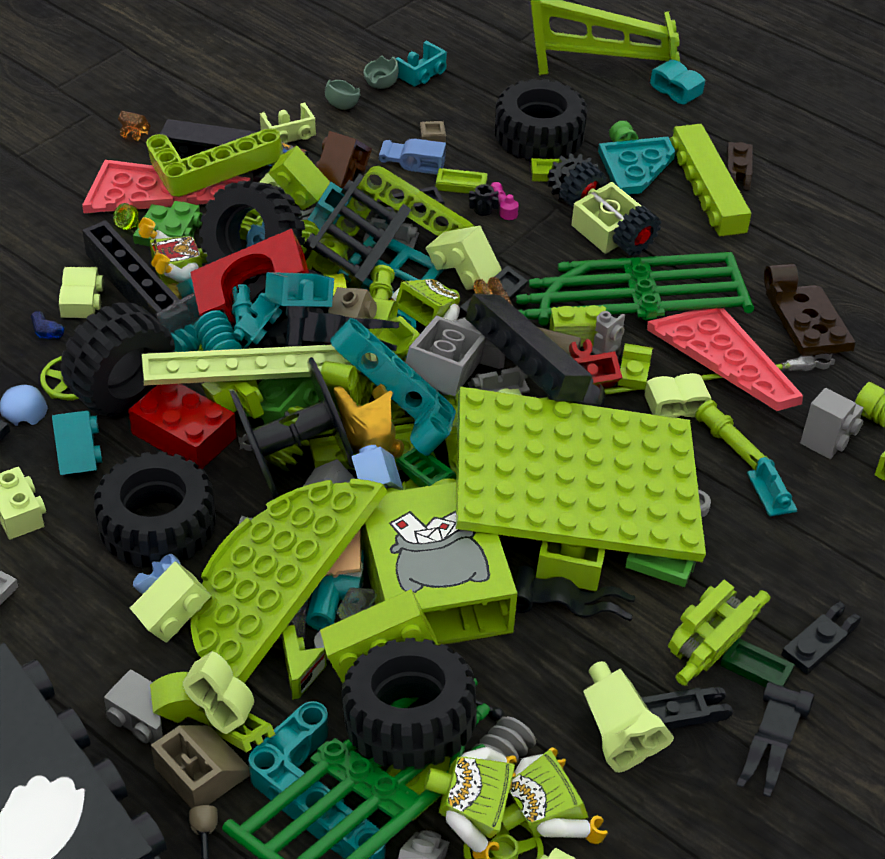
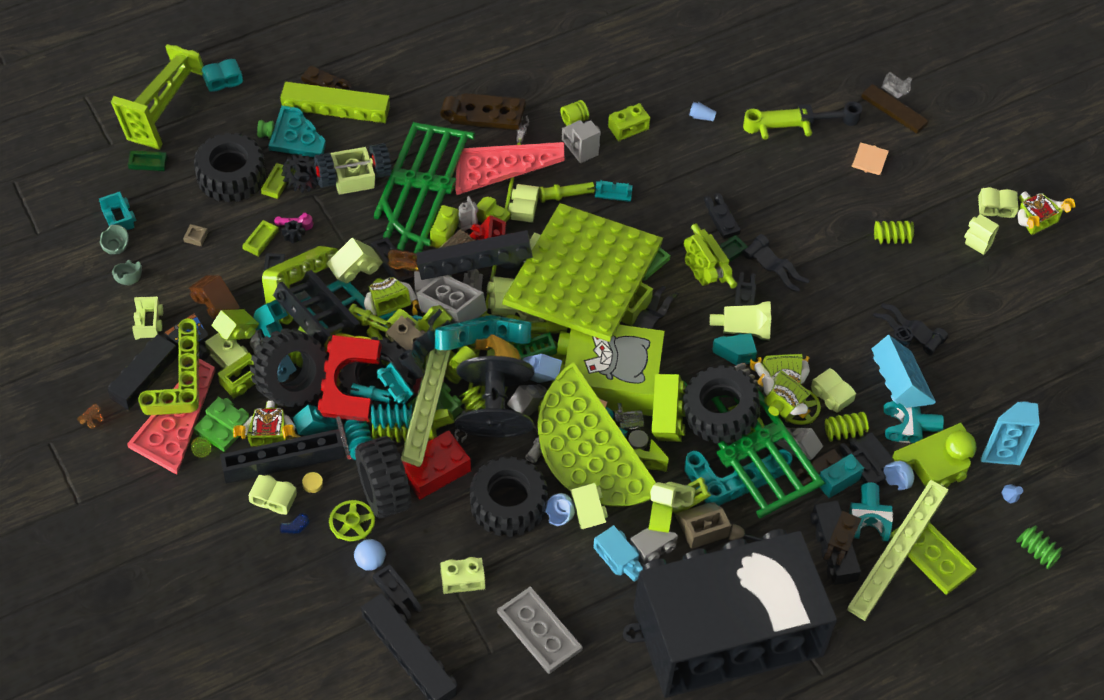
camera: 70 degrees left, 10 degrees up
teal brick [52,410,102,475] -> none
teal window [265,272,334,307] -> none
medium blue piece [379,139,446,175] -> none
none -> dark green tile [128,151,167,171]
none -> medium azure hinge [593,526,643,581]
none -> teal slope [712,333,757,365]

